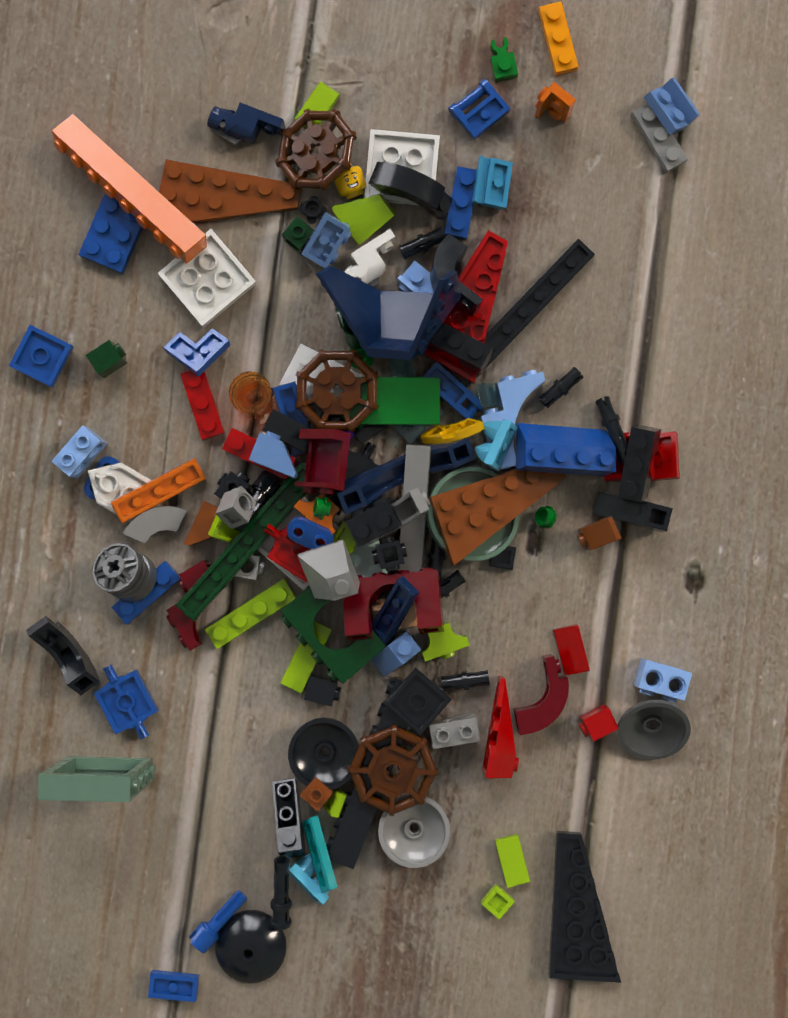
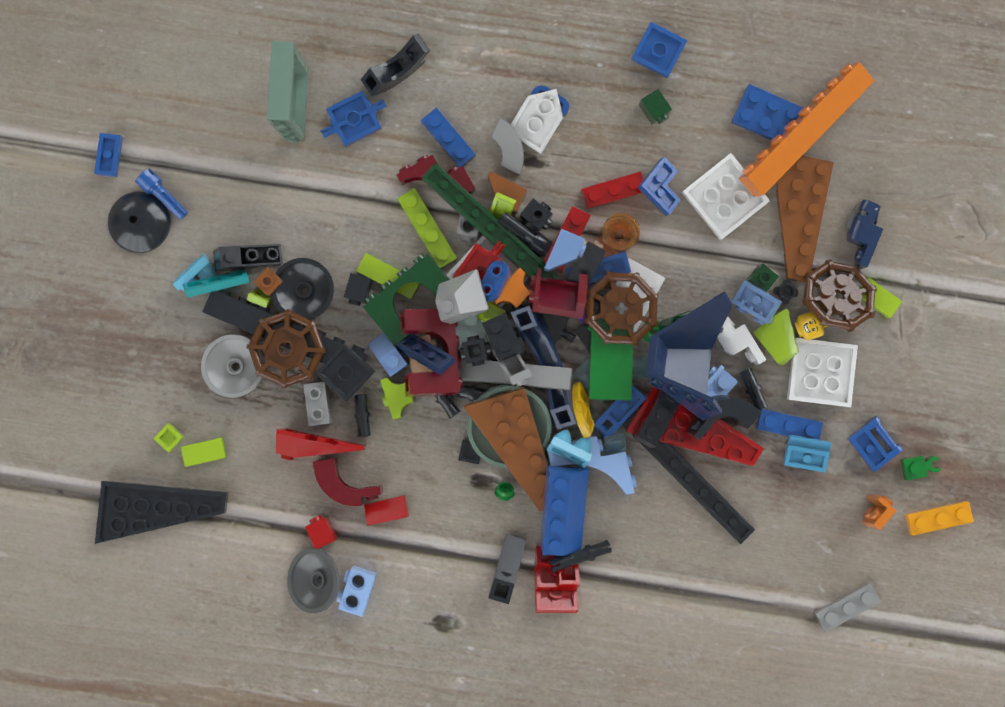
camera: 90 degrees right, 0 degrees up
light blue brick [52,425,108,478] -> none
dark grey wheel [92,543,157,602] -> none
orange tile [110,458,206,523] -> none
light grey brick [215,486,257,529] -> none
black pin [270,856,292,930] -> none
green plate [313,497,331,520] -> none
black arch [368,162,453,220] -> none
black pin [538,367,584,408] -> none
dark orange slope [577,516,622,550] -> none
black arch [618,425,661,502] -> none
medium blue bracket [644,78,700,135] -> none

